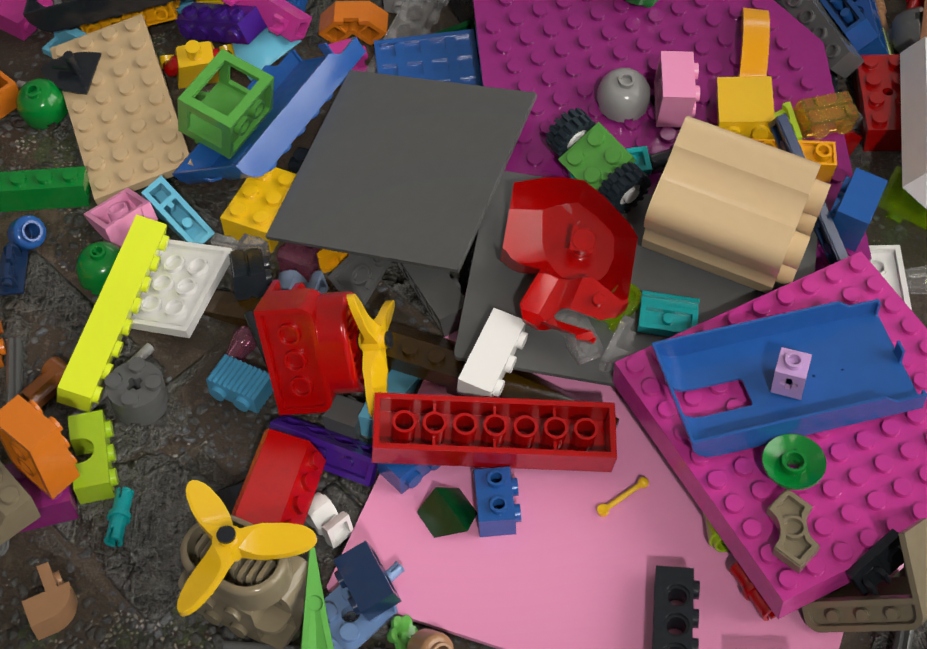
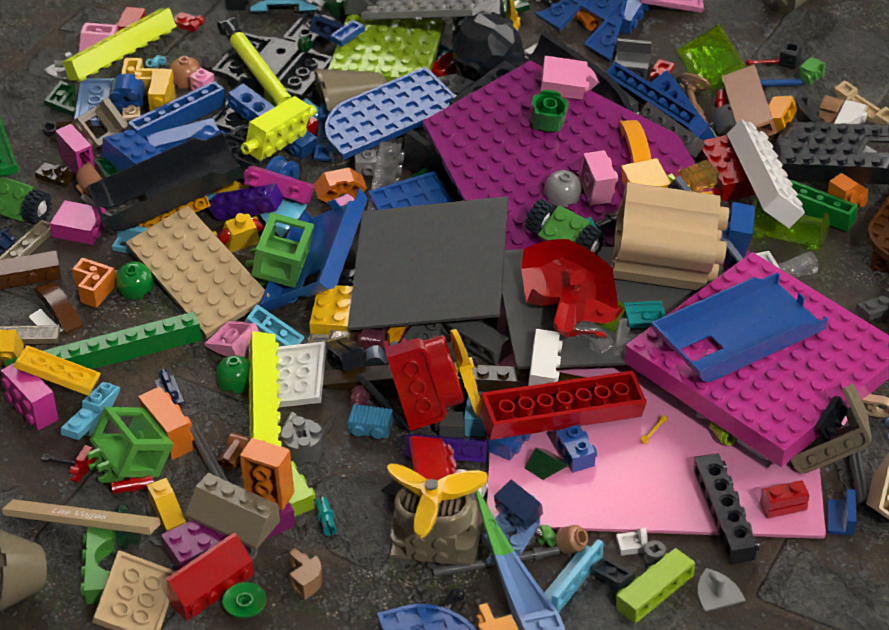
camera: 20 degrees left, 10 degrees down
blue head [7,215,46,251] -> none
black shield [40,51,102,95] -> none
red pin [729,561,776,621] -> none
green dish [762,434,827,490] -> none
dark tan tile [766,489,820,574] -> none
lavender brick [771,347,812,400] -> none

